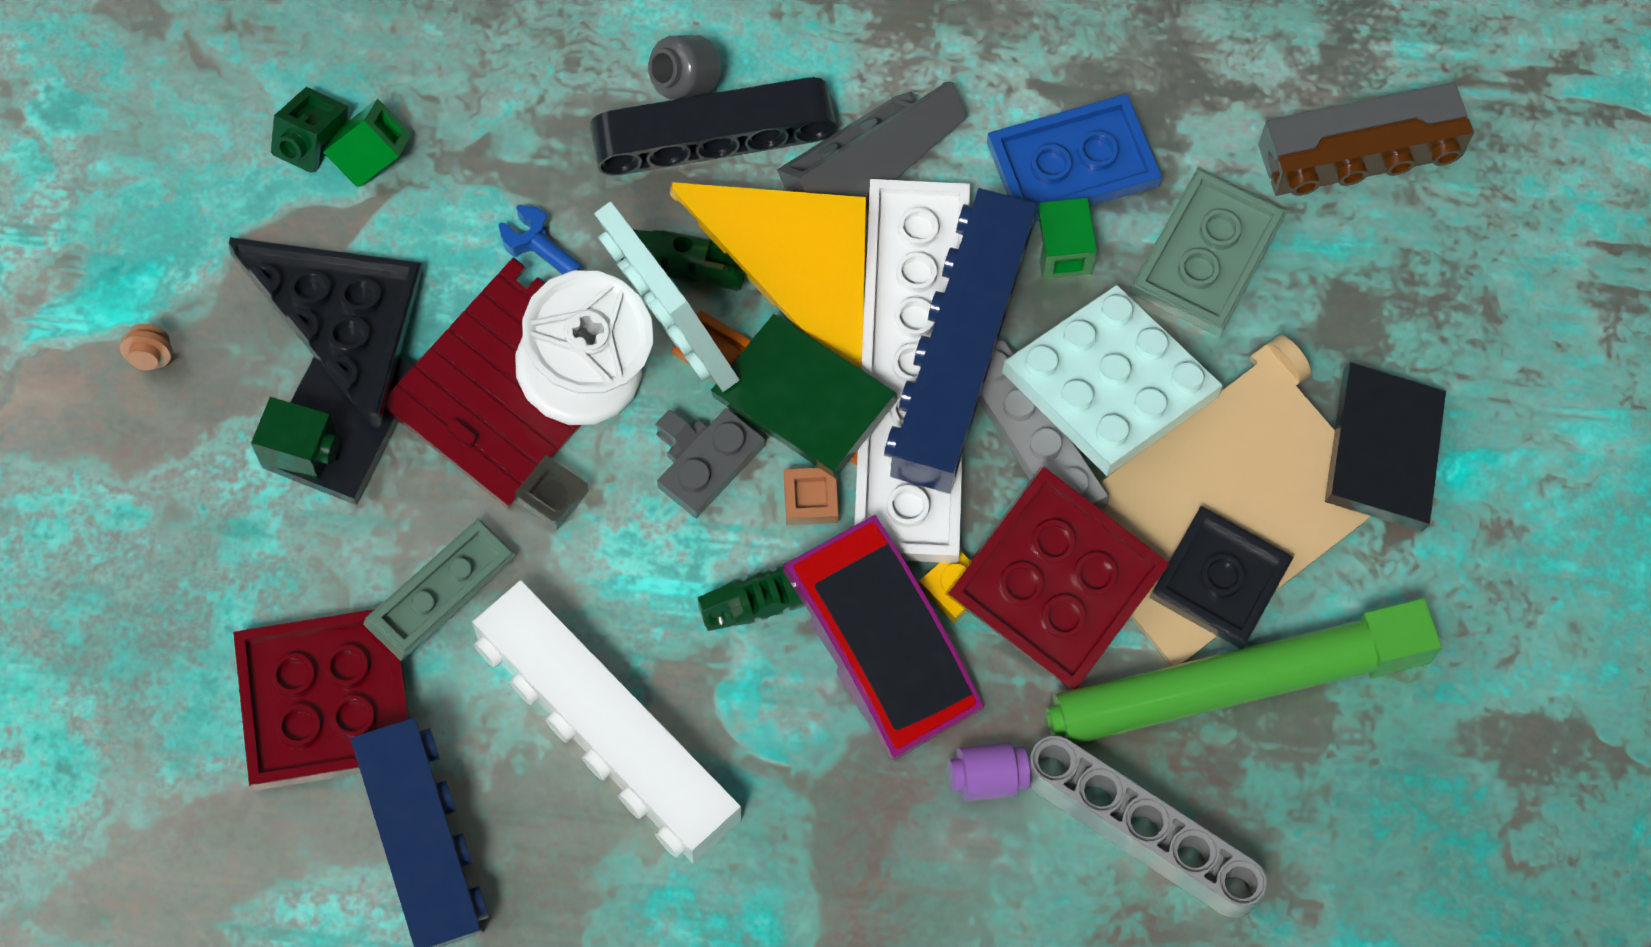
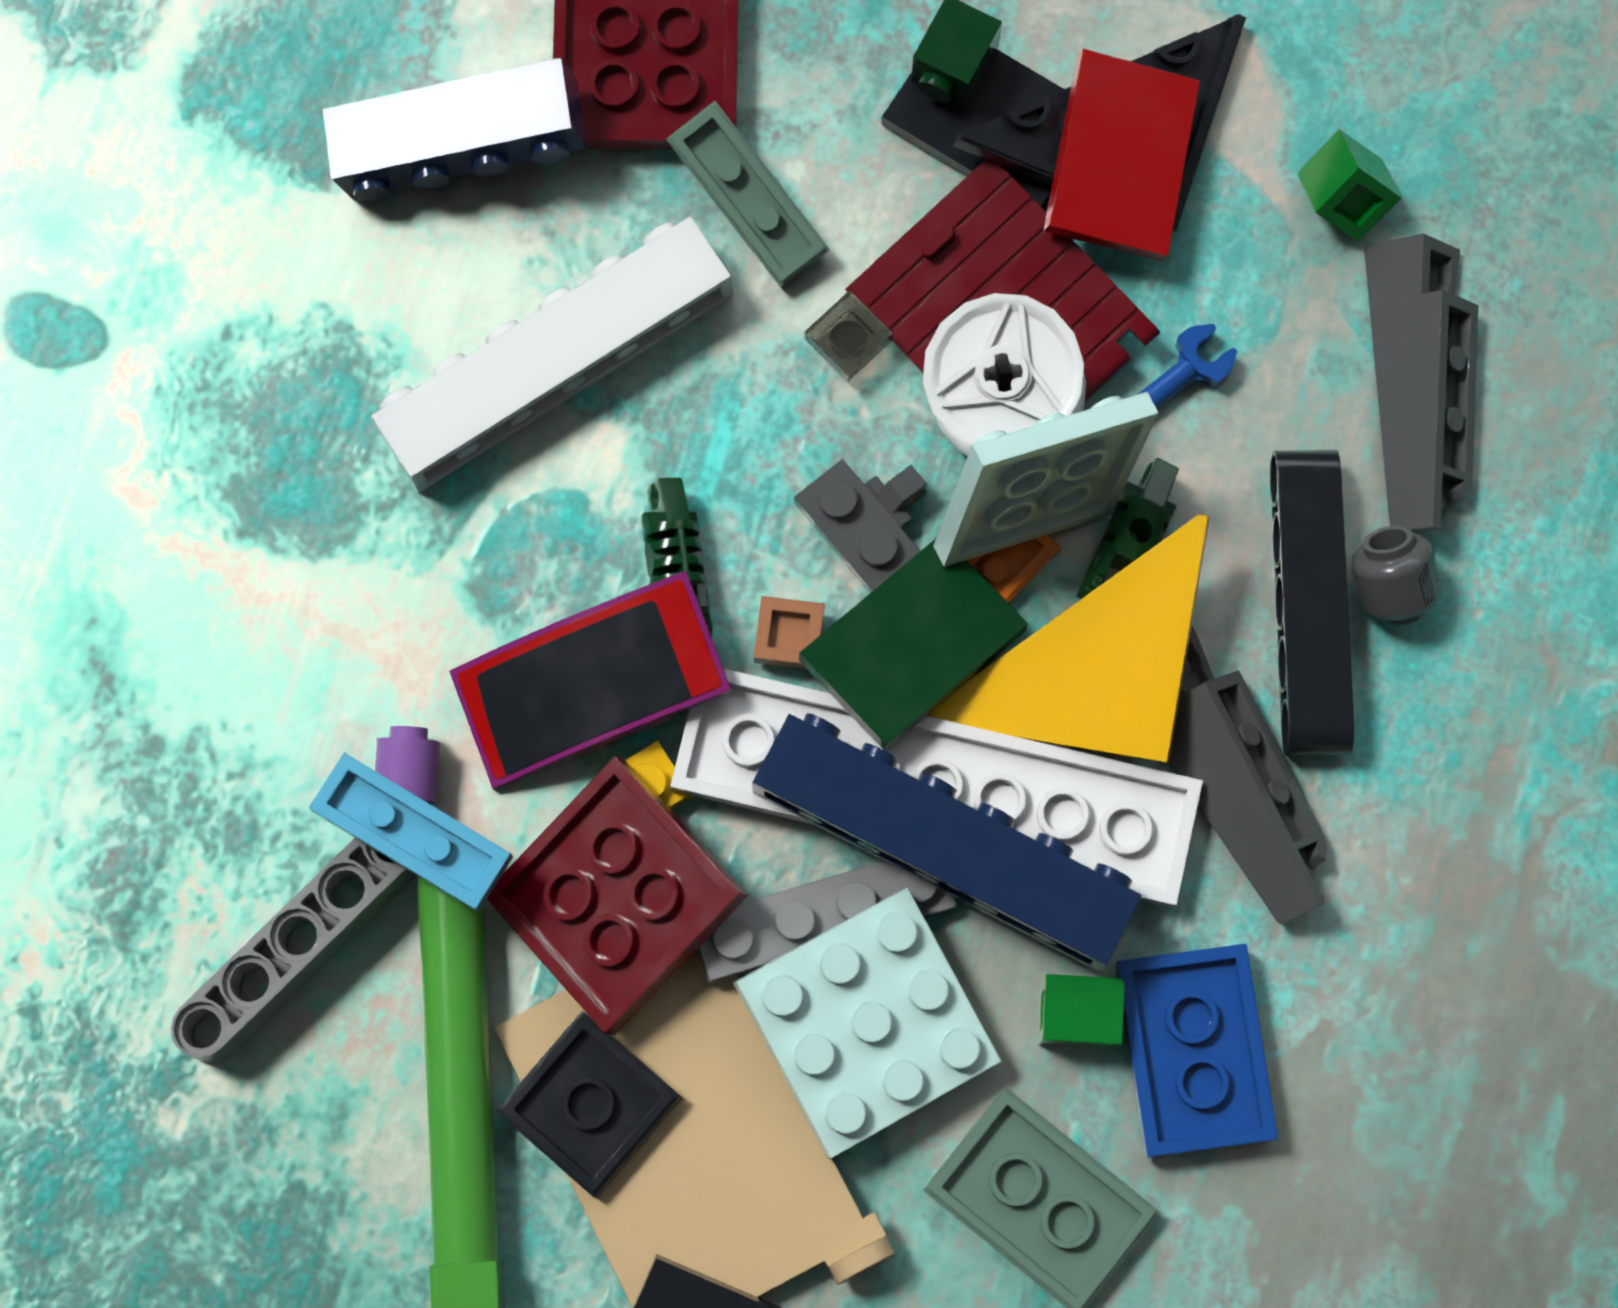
camera: 105 degrees right, 10 degrees up
dark green bracket [271,87,349,173] -> none
none -> medium azure plate [309,753,513,912]
none -> red tile [1043,49,1200,262]
none -> dark grey wedge [1364,233,1479,532]

